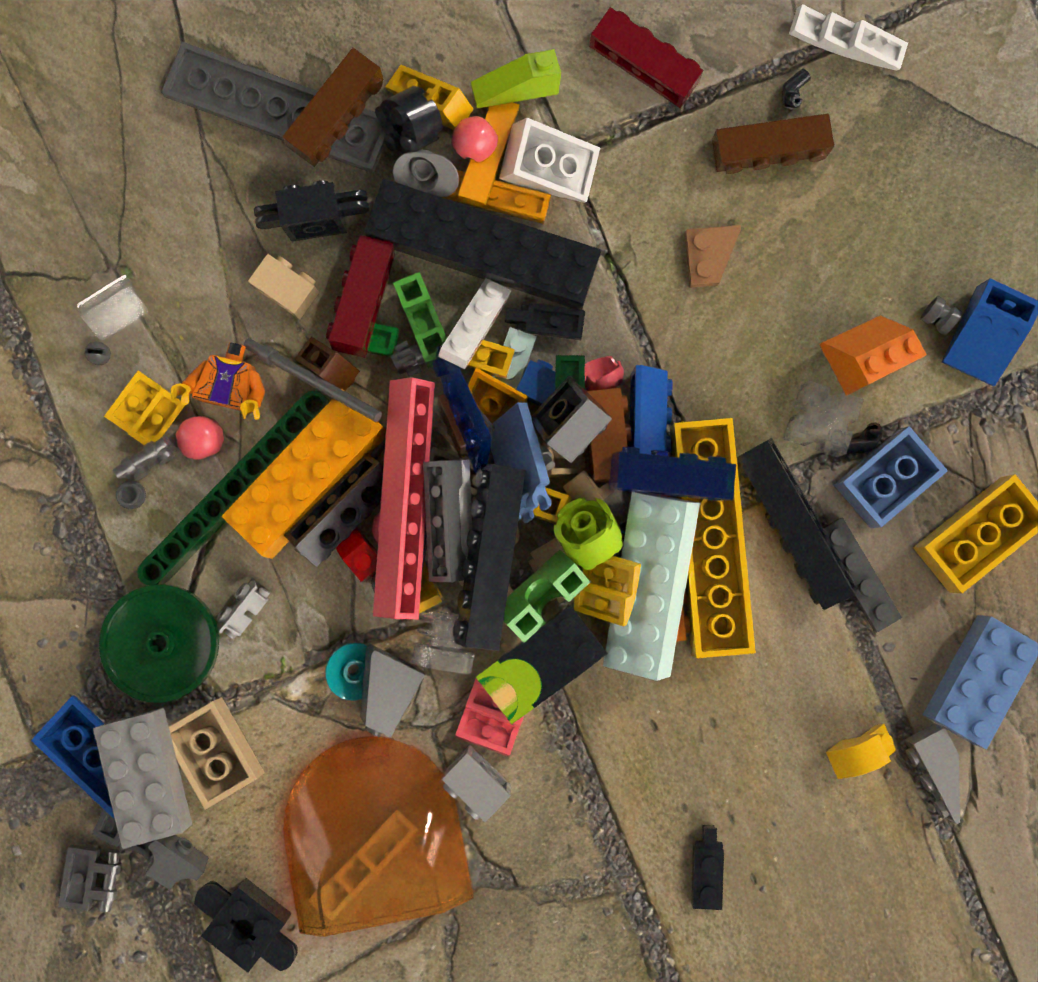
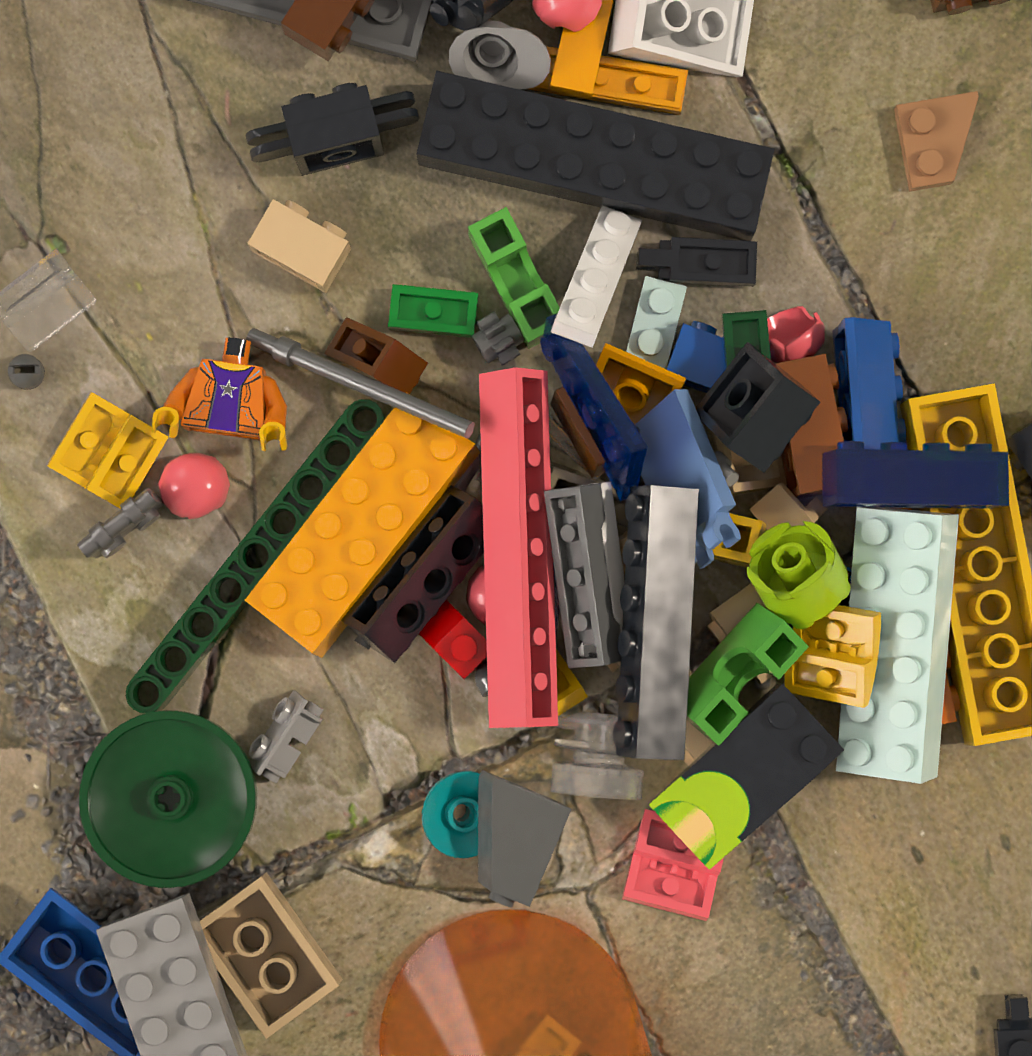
camera: 10 degrees left, 0 degrees up
dark grey plate [116,480,146,509] -> none
dark red brick [326,235,395,358] -> none
light grey brick [442,744,511,822] -> none
yellow slope [467,340,515,378] -> none

